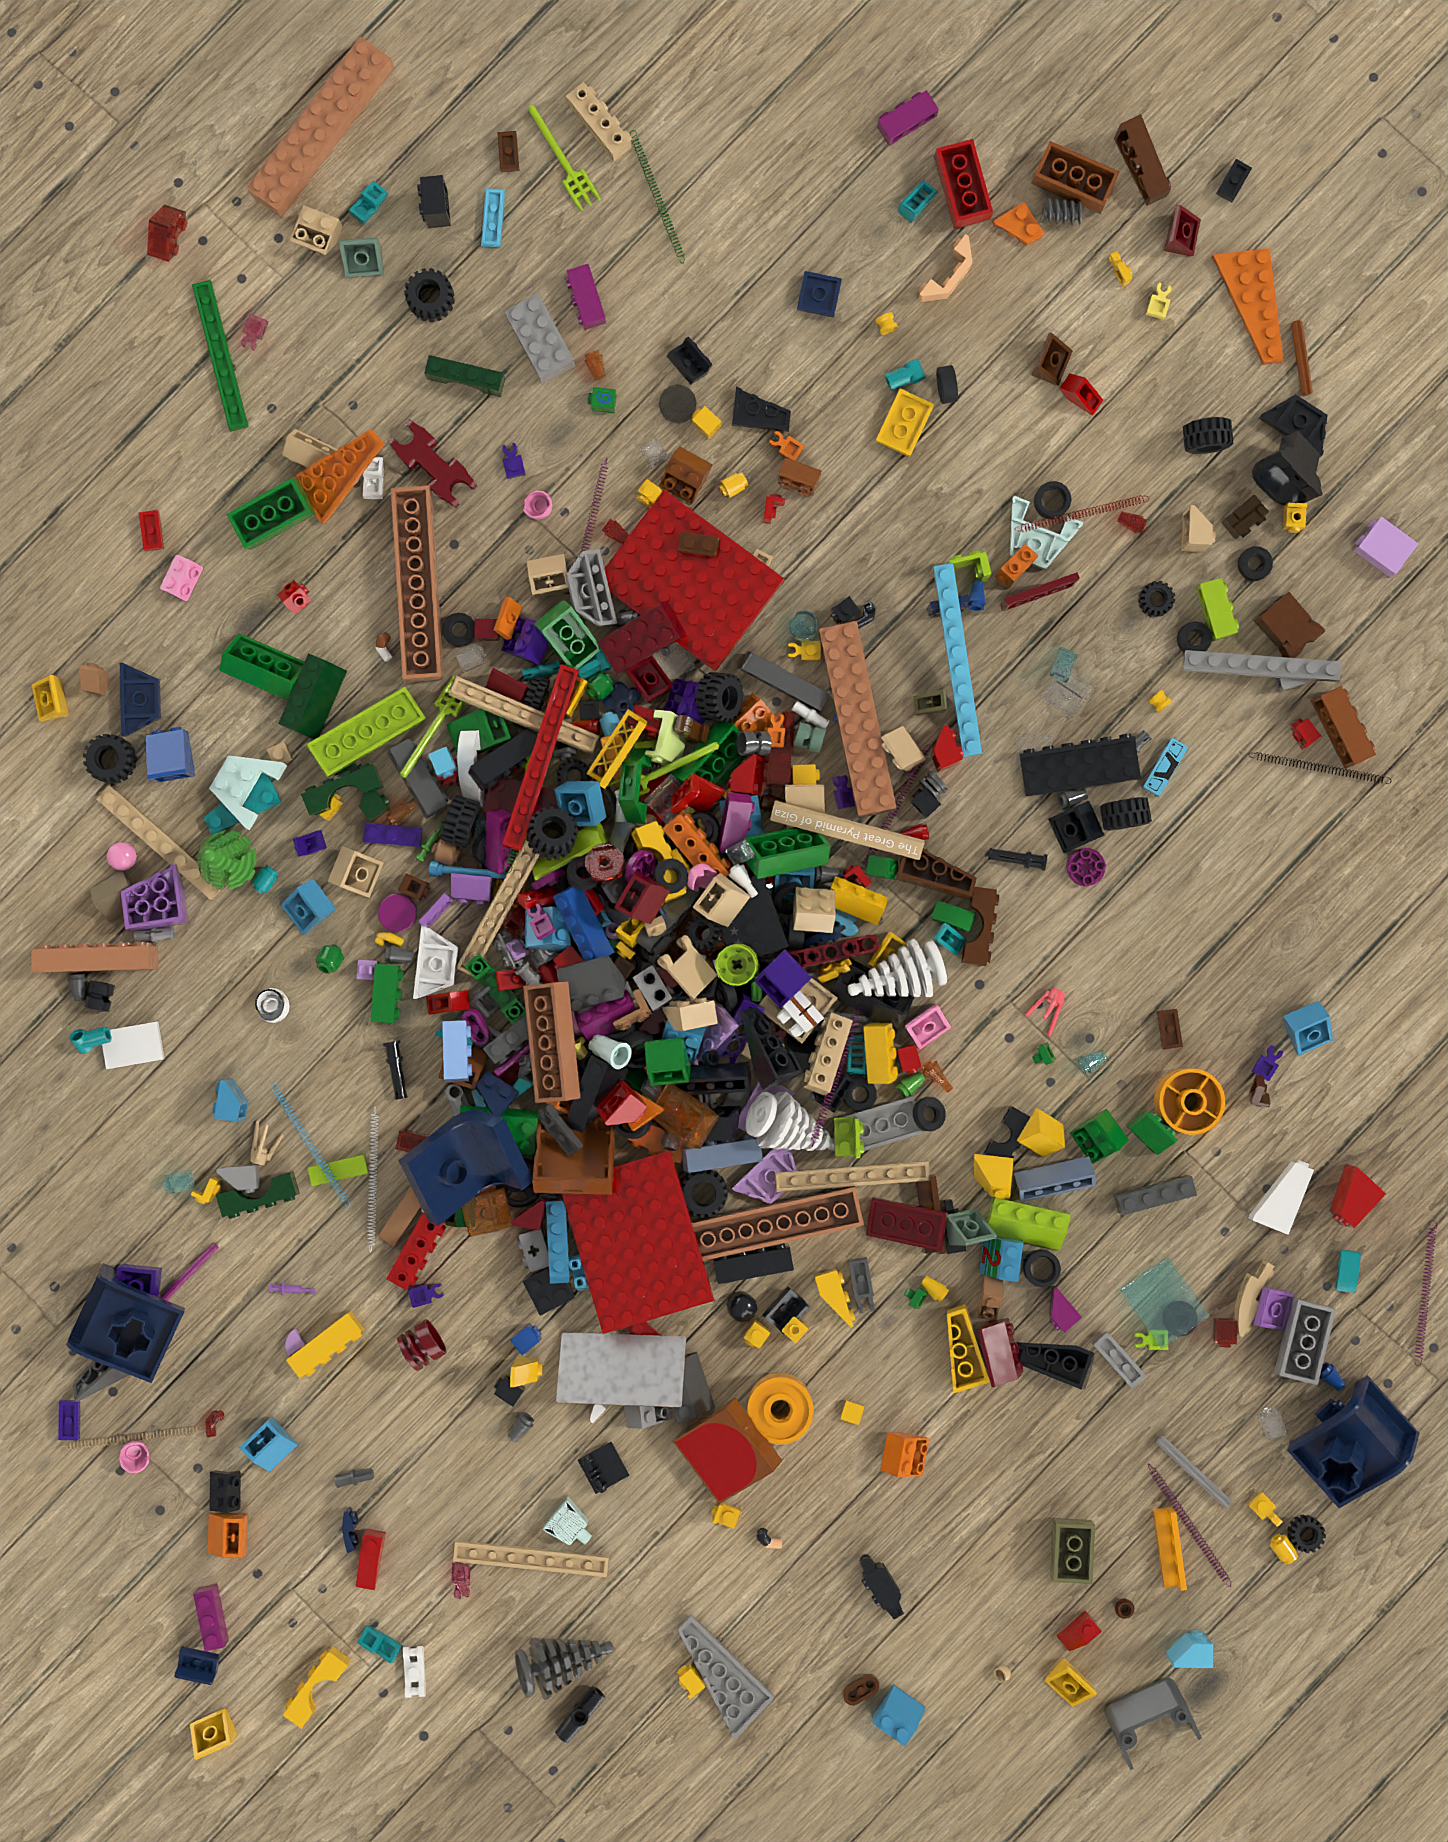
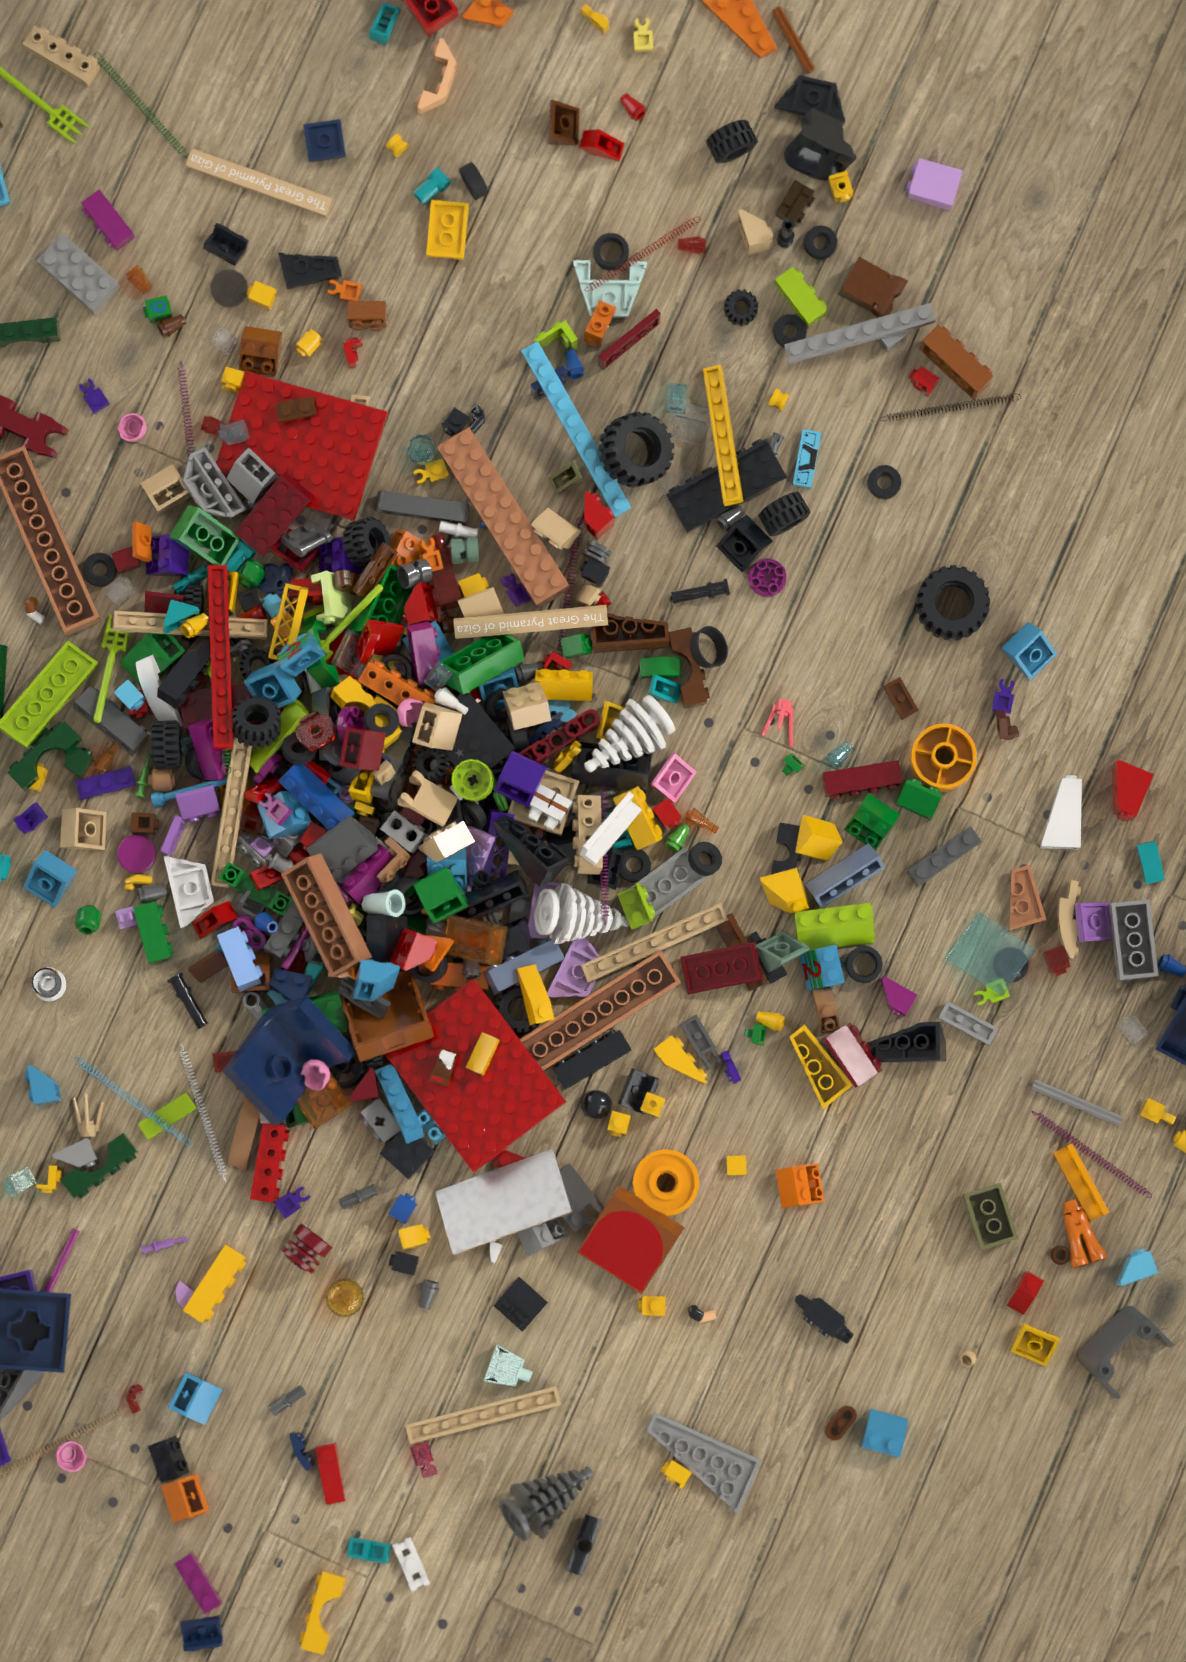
camera: 25 degrees left, 5 degrees down
none -> reddish brown cone [157,314,186,337]
none -> teal slope [163,600,199,634]
none -> yellow cone [180,613,209,638]
none -> tan tile [185,148,333,217]
none -> reddish brown tile [189,948,229,983]
none -> clear light blue bracket [218,419,250,445]
none -> light grey slope [226,448,279,505]
none -> blue cone [254,912,278,933]
none -> dark azure slope [277,632,326,677]
none -> dark grey plate [281,521,332,557]
none -> bright pink hair [301,1060,330,1091]
none -> clear yellow cylinder [326,1278,365,1317]
none -> dark grey axle [339,1184,378,1209]
none -> reddish brown tile [352,542,398,598]
none -> dark azure slope [353,959,400,1002]
none -> reddish brown leg [429,1048,458,1087]
none -> yellow slope [466,1032,500,1076]
none -> yellow slope [516,964,554,1025]
none -> tan slope [573,585,601,607]
none -> white fence [579,792,642,866]
none -> black tyre [598,412,674,487]
none -> red cone [620,93,646,121]
none -> black tyre [689,626,728,668]
none -> yellow tile [703,364,743,506]
none -> dark purple plate [721,1050,741,1084]
none -> black pin [777,219,794,248]
none -> dark red brick [822,760,902,800]
none -> black tyre [867,465,902,499]
none -> black tyre [916,565,990,641]
none -> nougat wing [1009,865,1046,931]
none -> orange piece [1062,1199,1108,1269]

